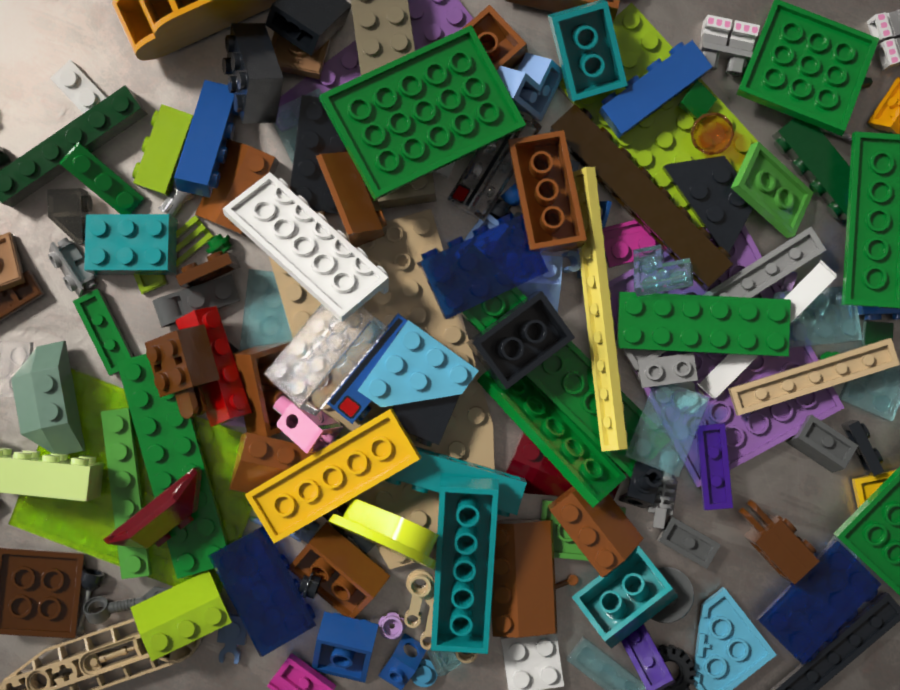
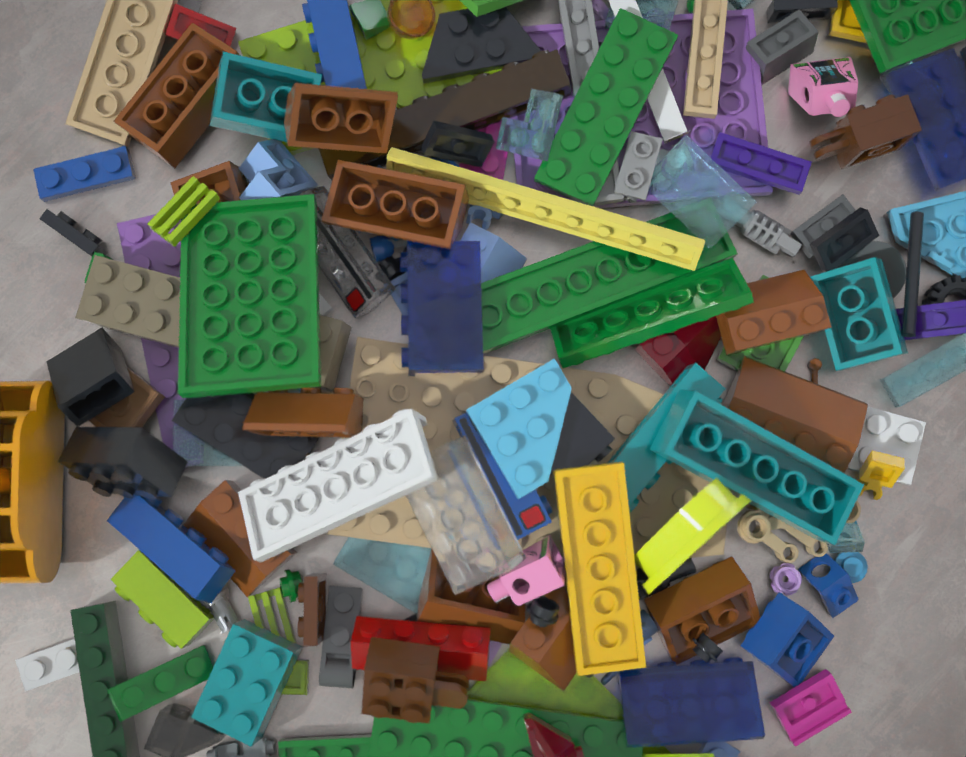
camera: 65 degrees left, 5 degrees down
black brick [467,291,575,390] -> none
black bracket [619,461,663,508] -> none
none -> lime tile [147,176,220,247]
none -> dark orange slope [284,83,398,153]
none -> black plate [421,120,494,167]
none -> black plate [526,596,560,627]
none -> bright pink torso [788,57,858,117]
none -> black plate [809,207,880,272]
none -> yellow plate [857,450,905,500]
none -> black bar [902,211,924,337]

